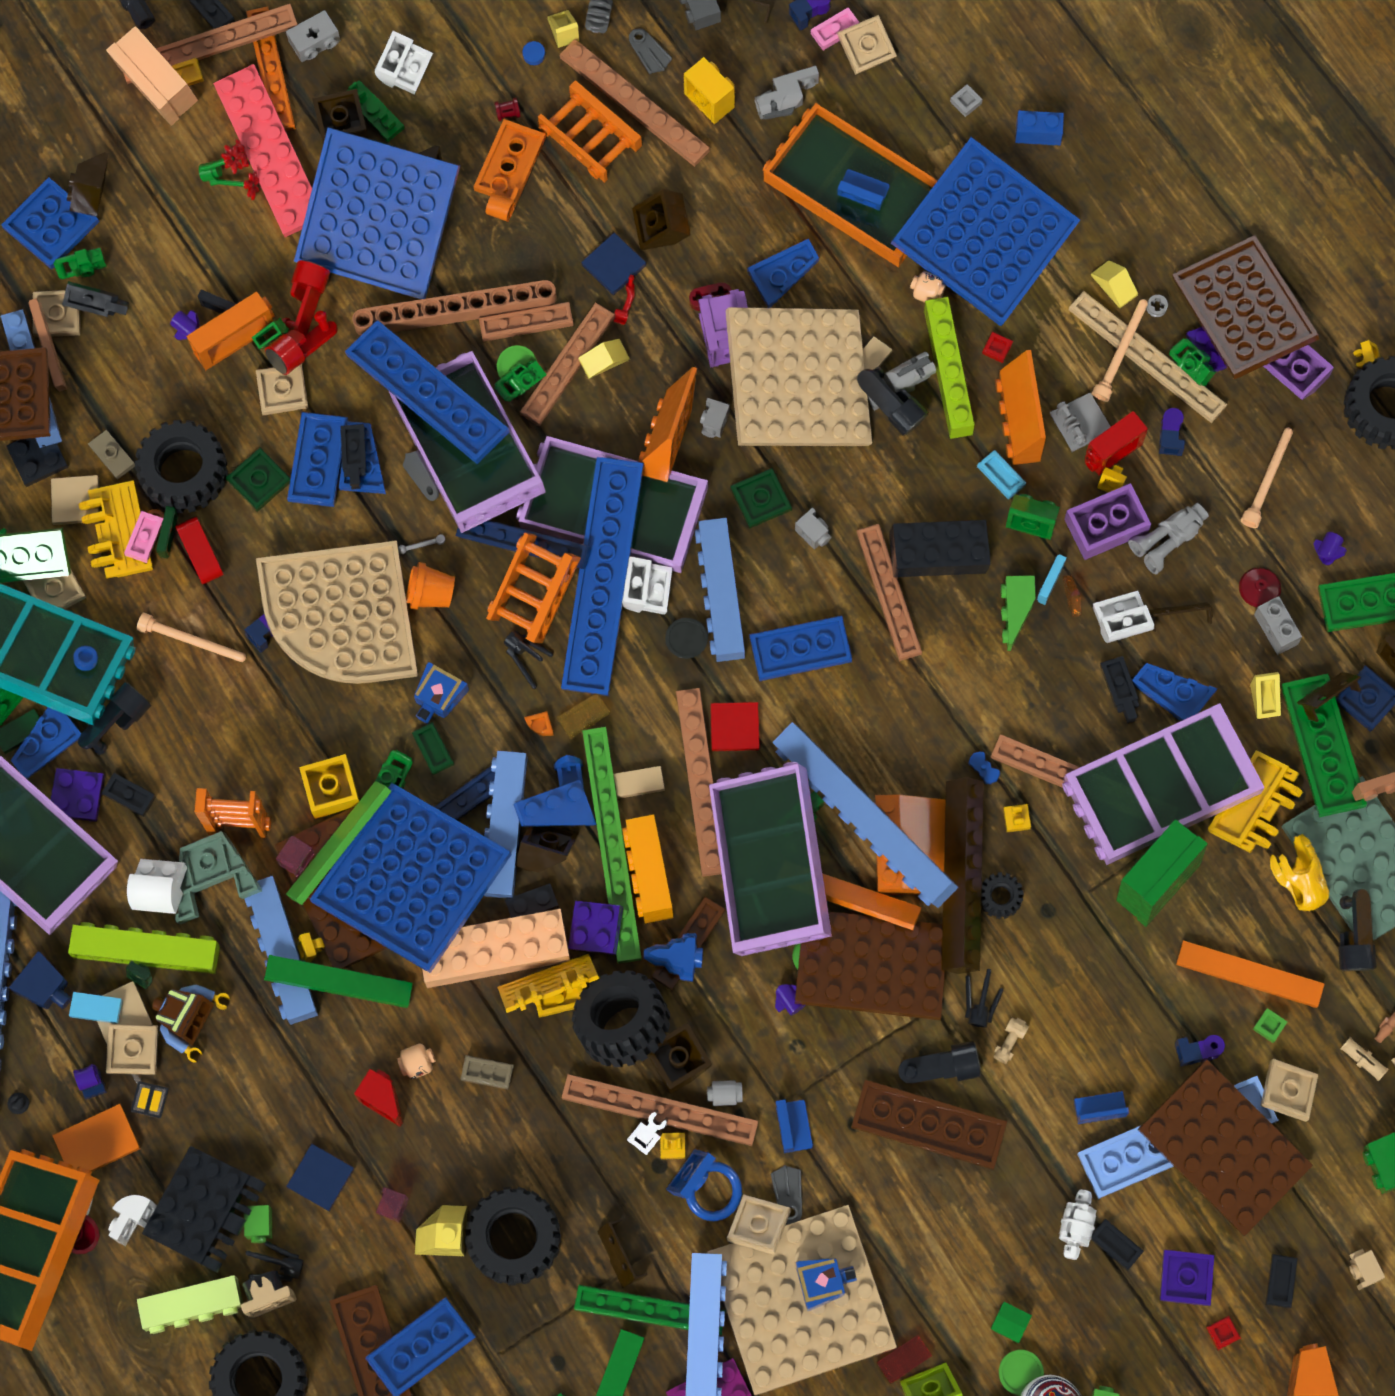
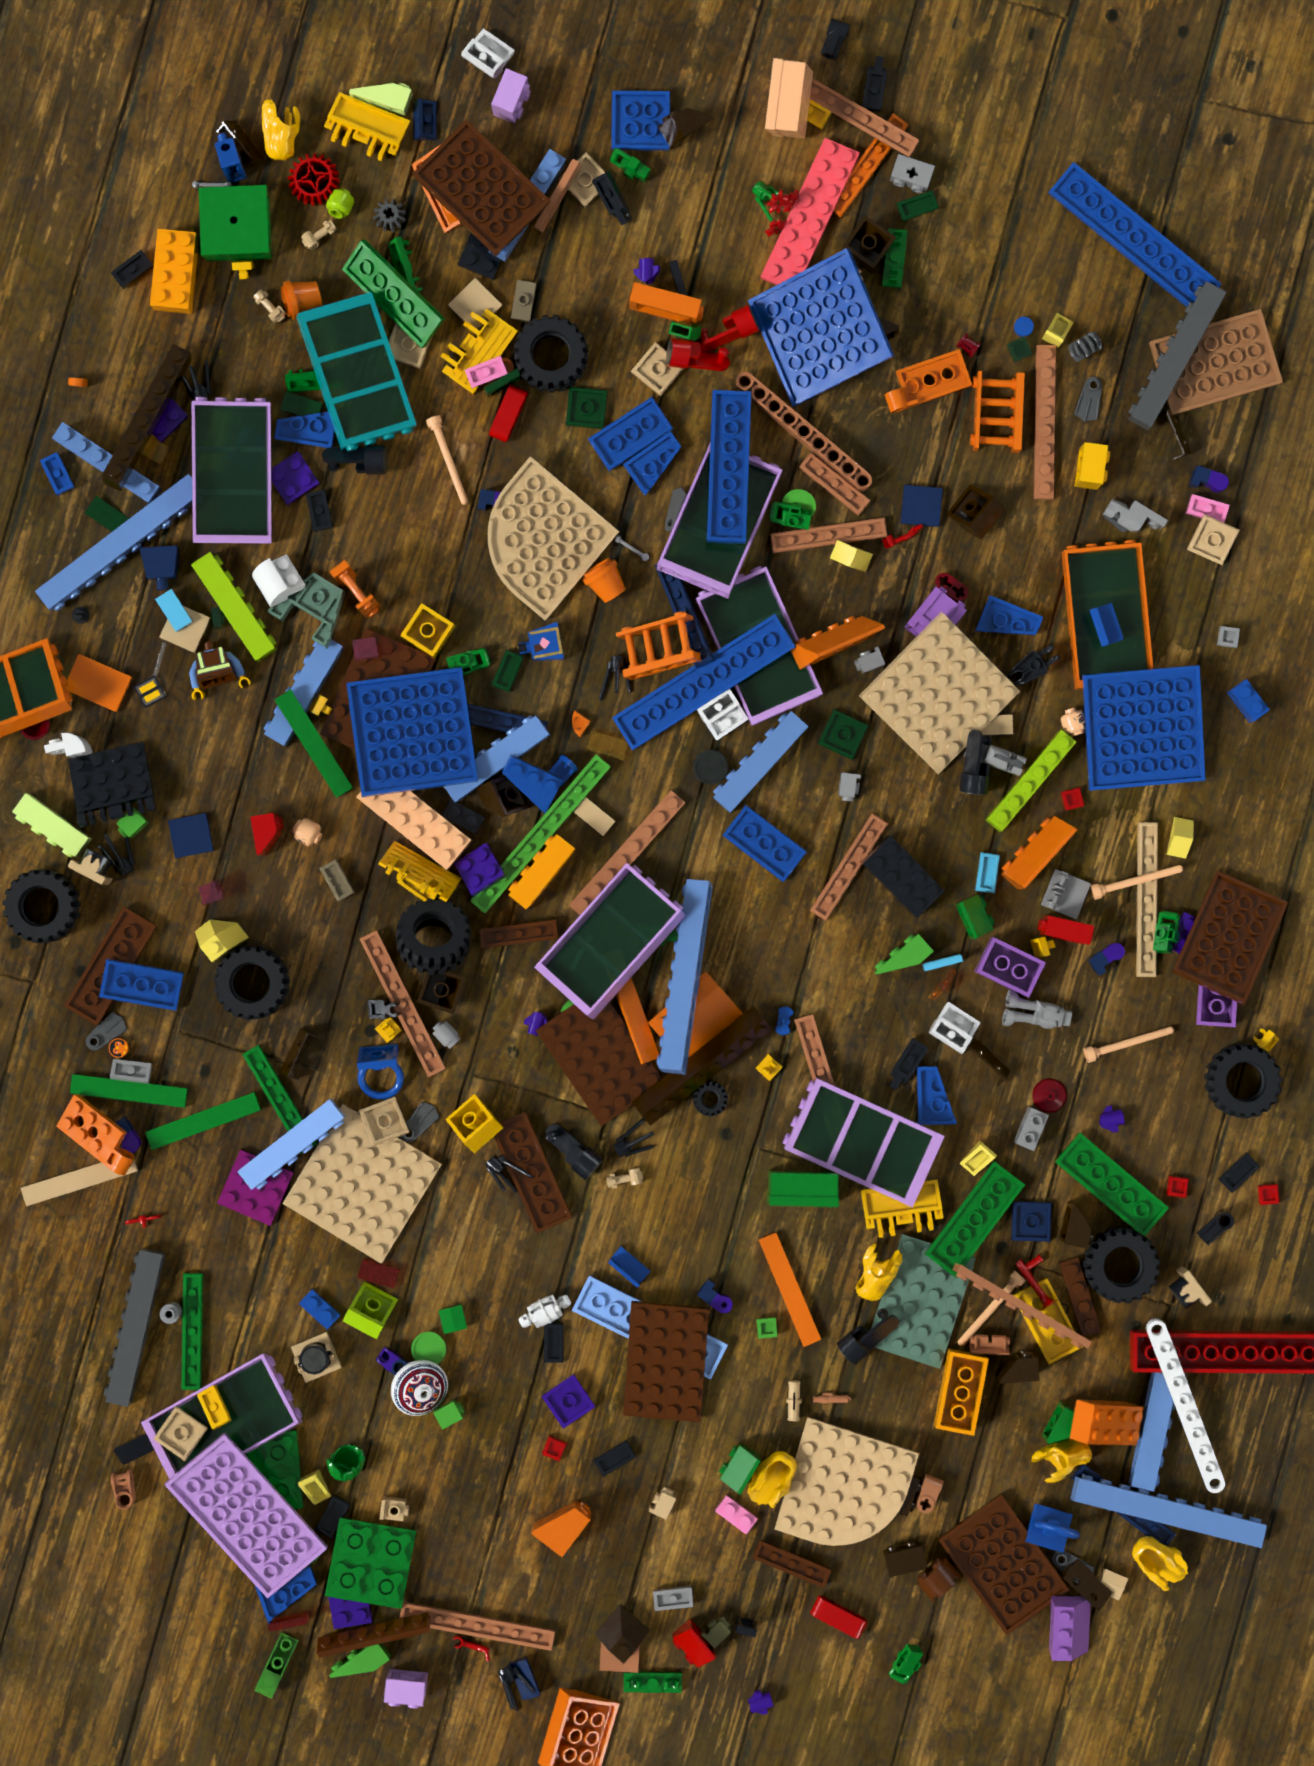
camera: 50 degrees right, 15 degrees up
dark purple leg [73,1064,107,1100] -> none
blue tile [74,646,98,671] -> none
tan tile [106,1024,159,1075] -> none
bright green tile [286,781,391,905] -> none
black hinge [340,424,367,489] -> none
white brick [375,31,433,95] -> none
blue rock [644,933,703,982] -> none
red tile [711,702,759,751] -> none
blue panel [776,1100,813,1153] -> none
blue torso [796,1259,857,1311] -> none
light grey bush [1147,295,1168,317] -> none
tan tile [1260,1059,1318,1122] -> none
dark brown piece [1297,672,1361,722] -> none
none -> yellow brick [445,1094,503,1153]
none -> black plant [485,1155,533,1193]
none -> dark green tile [896,190,939,223]
none -> clear green plate [1006,336,1032,363]
none -> black hinge [1007,644,1061,686]

